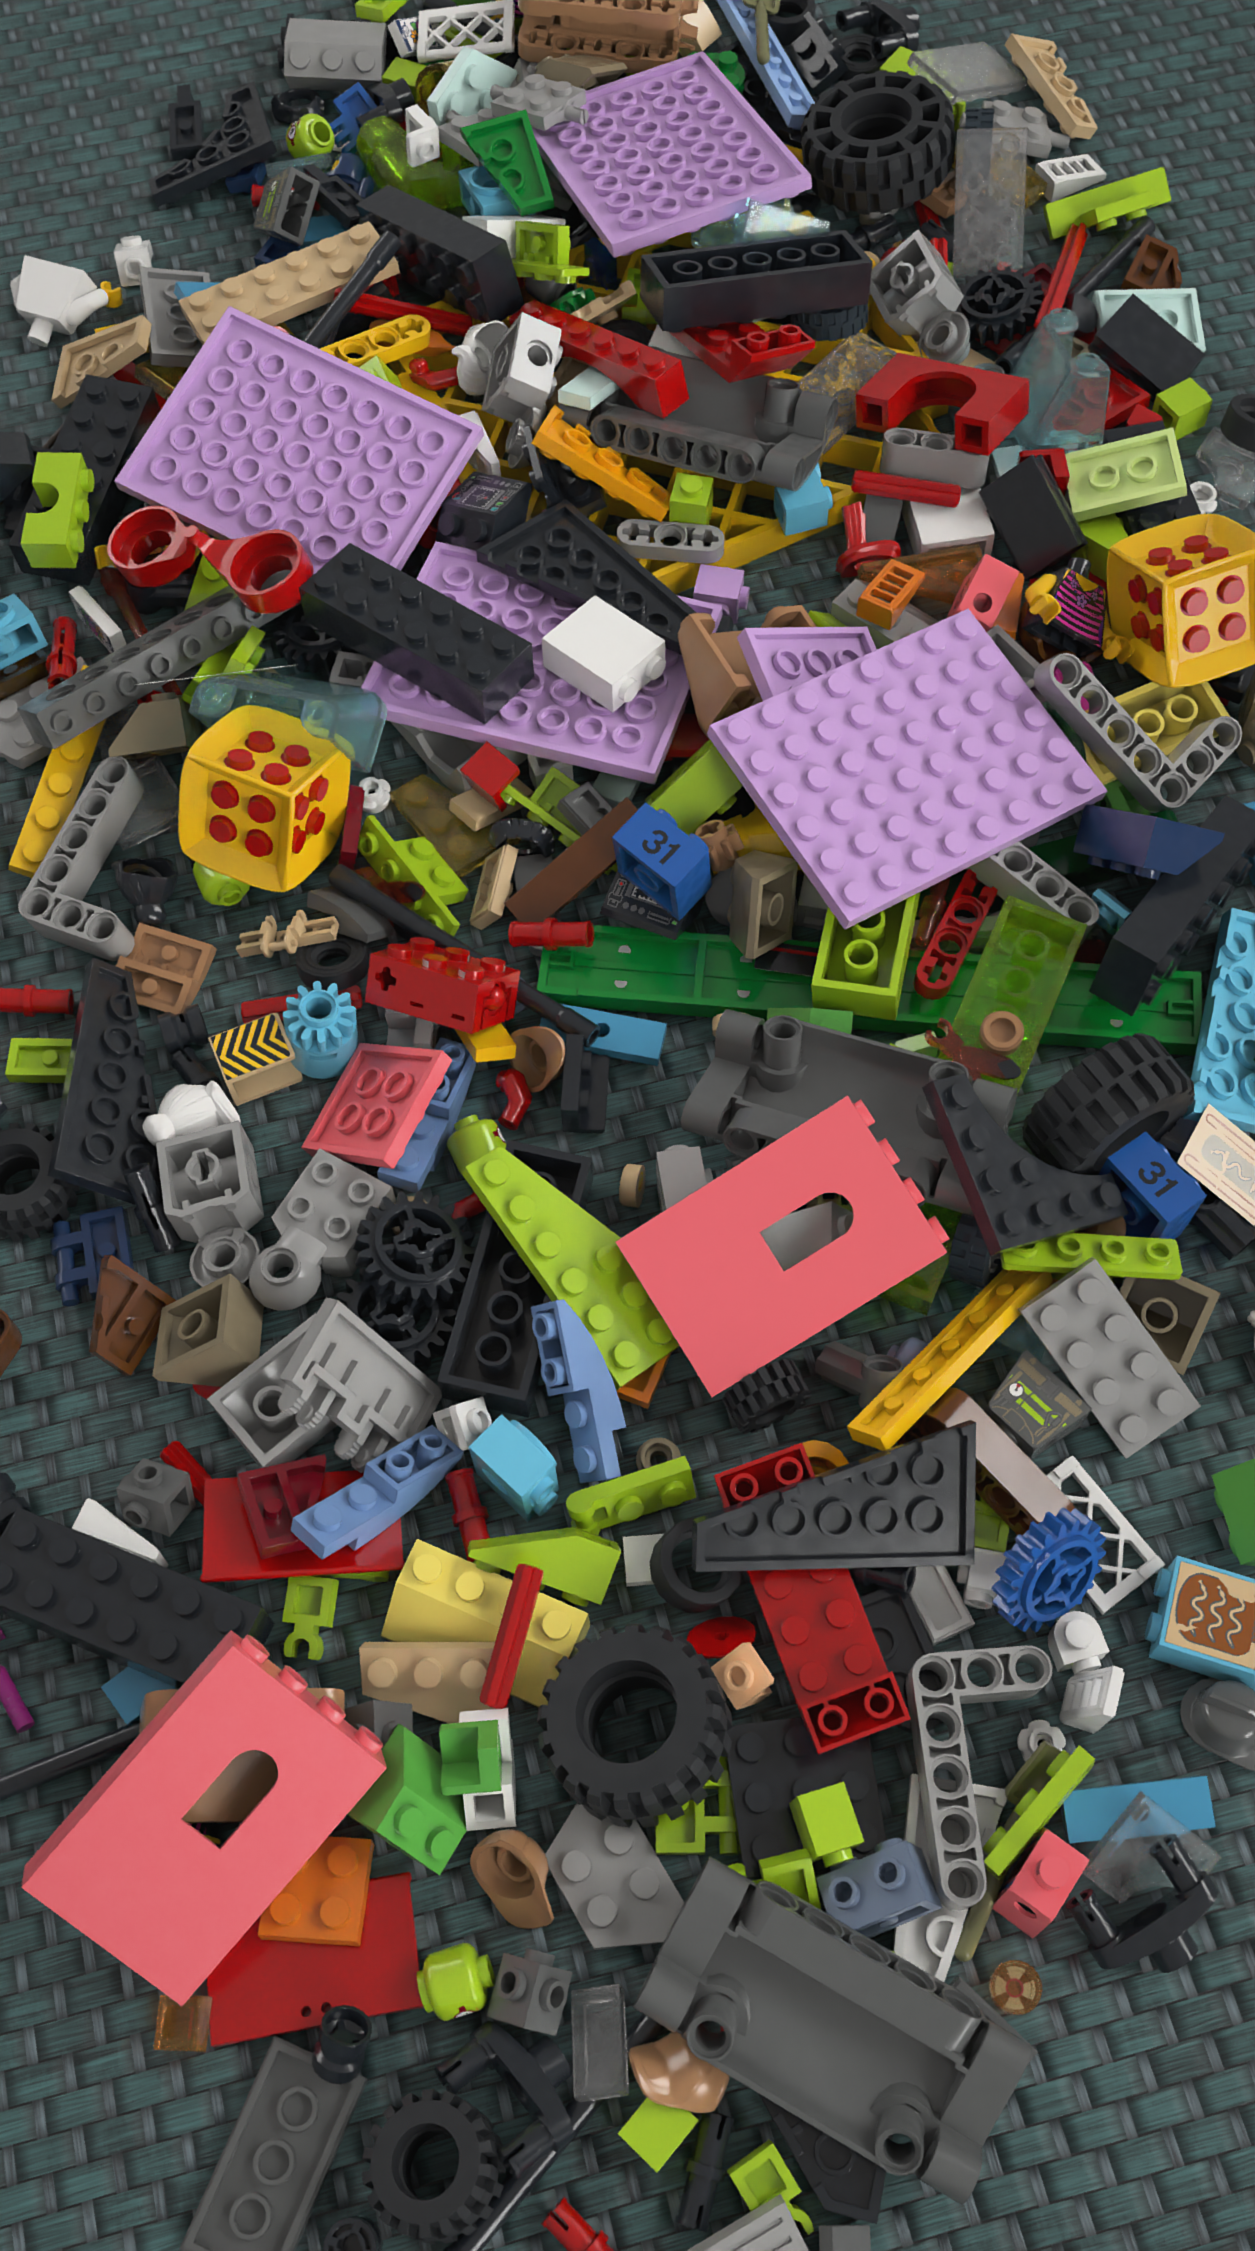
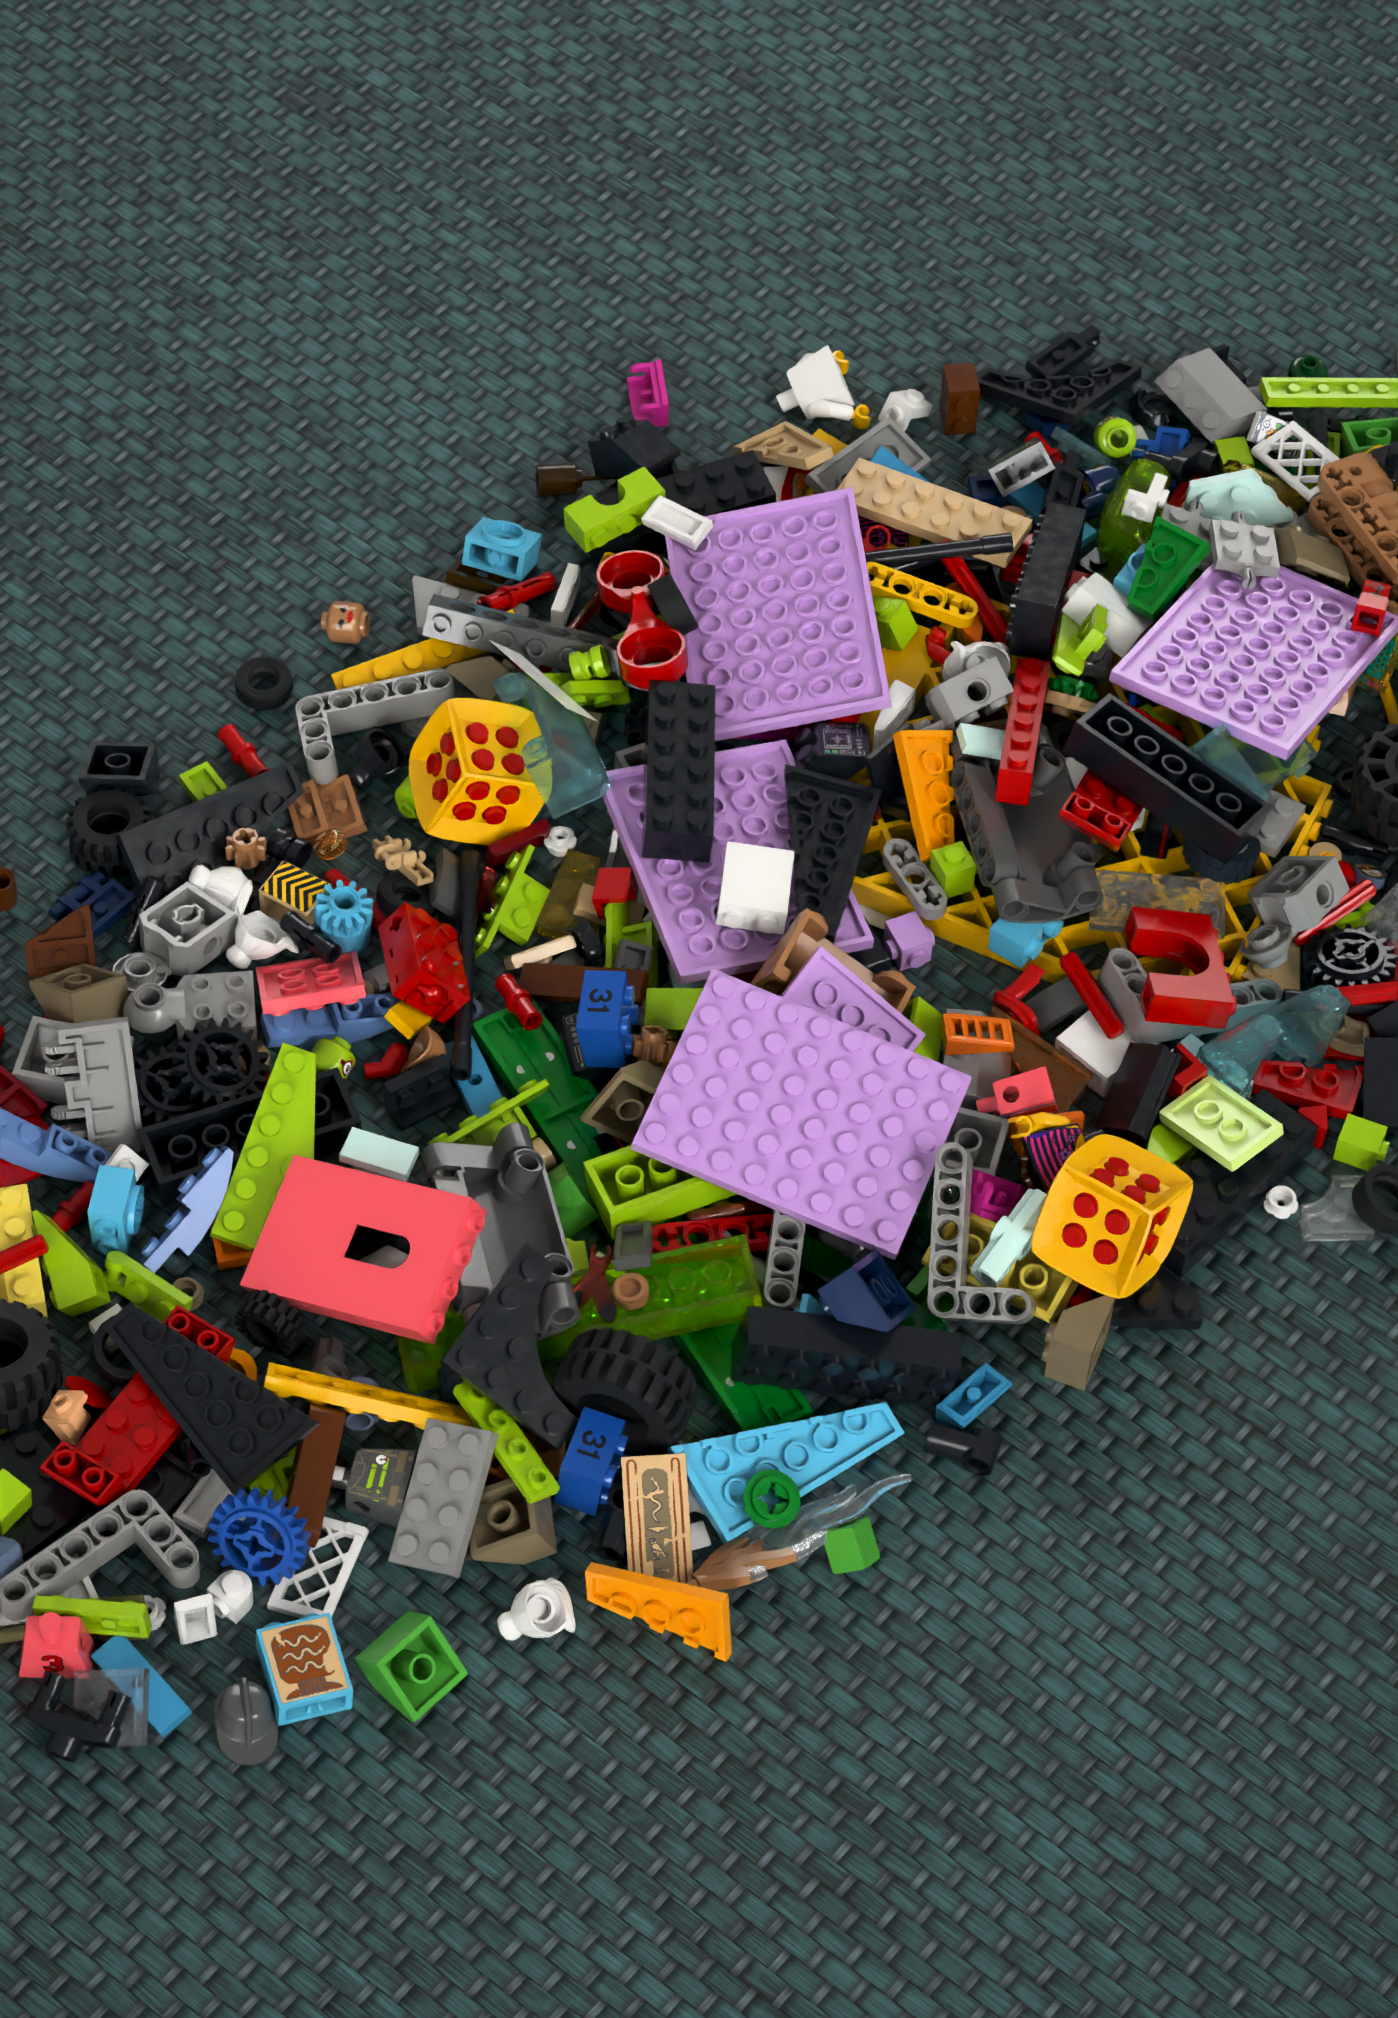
camera: 50 degrees right, 10 degrees down
none -> medium nougat gear [225,828,267,869]
none -> white hair [226,911,299,969]
none -> black pin [279,911,342,964]
none -> clear orange tile [313,828,348,860]
none -> light aqua tile [339,1127,419,1182]
none -> lime bracket [428,1079,549,1146]
none -> lime wheel [568,644,610,681]
none -> dark grey tile [613,1220,653,1272]
none -> white tile [641,495,713,550]
none -> black tyre [647,574,698,636]
none -> reddish brown piece [939,363,980,435]
none -> light aqua piece [971,1189,1047,1288]
none -> red leg [1351,579,1392,636]

